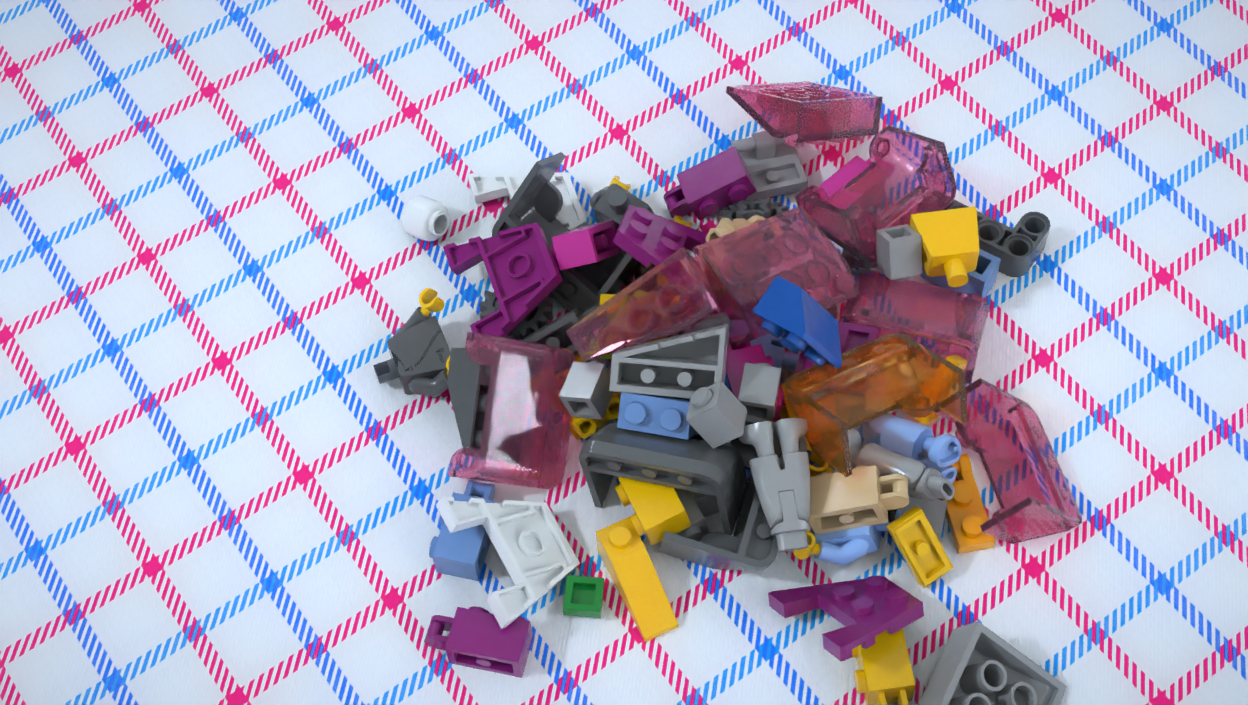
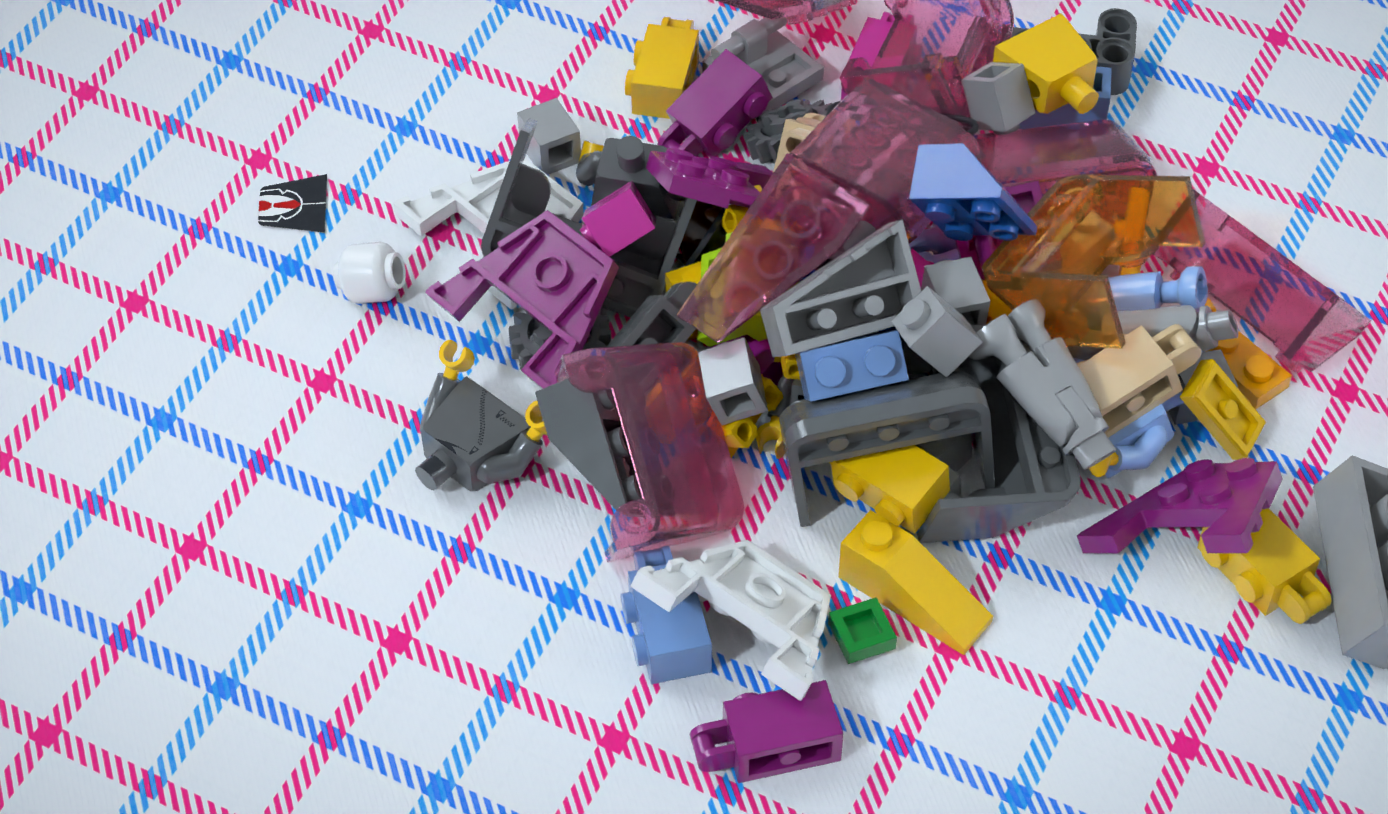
camera: 30 degrees left, 5 degrees down
none -> black sticker [258,174,327,233]
none -> light grey brick [517,98,581,175]
none -> yellow brick [625,16,699,119]

